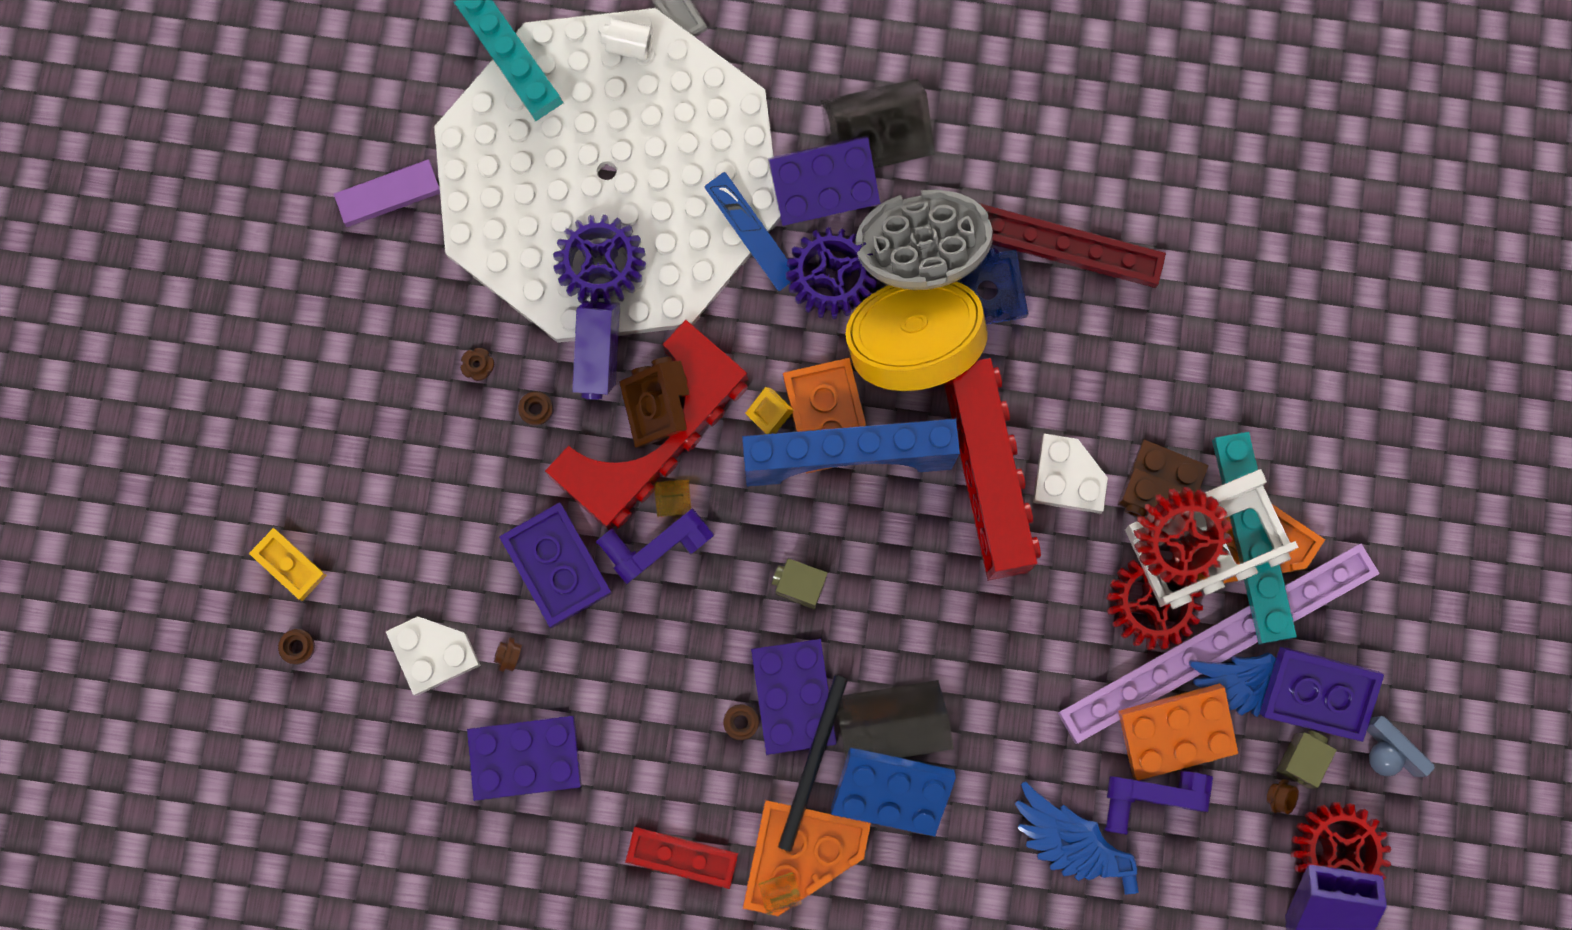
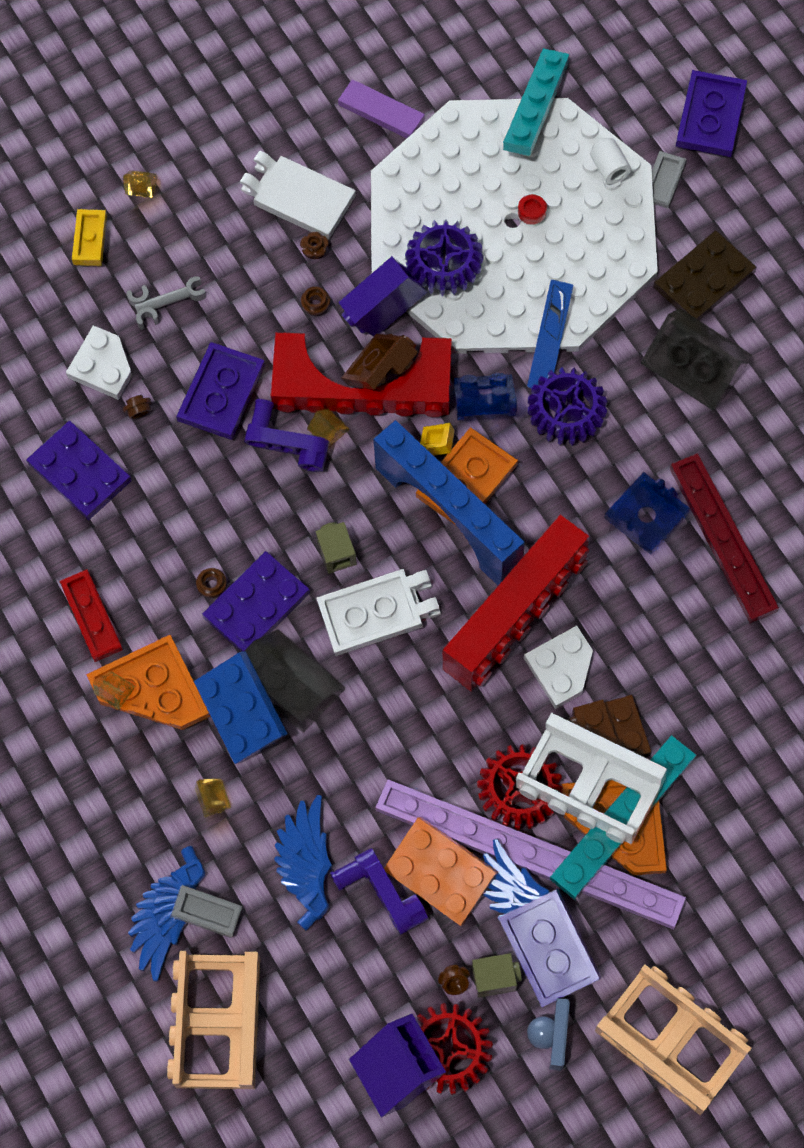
camera: 55 degrees right, 10 degrees down
reddish brown plate [278,629,315,665] -> none
dark purple plate [768,136,881,226] -> none
black piece [778,675,848,852] -> none
yellow brick [845,281,988,391] -> none
light grey brick [856,190,993,290] -> none
red gear [1133,487,1233,585] -> none
none -> clear yellow slope [123,170,158,198]
none -> light grey bar [127,276,206,330]
none -> clear yellow slope [195,779,231,818]
none -> white tile [240,151,356,240]
none -> white tile [317,569,441,656]
none -> clear blue piece [453,373,517,420]
none -> red tile [518,194,547,225]
none -> light nougat window [595,965,751,1115]
none -> dark brown plate [653,230,757,325]

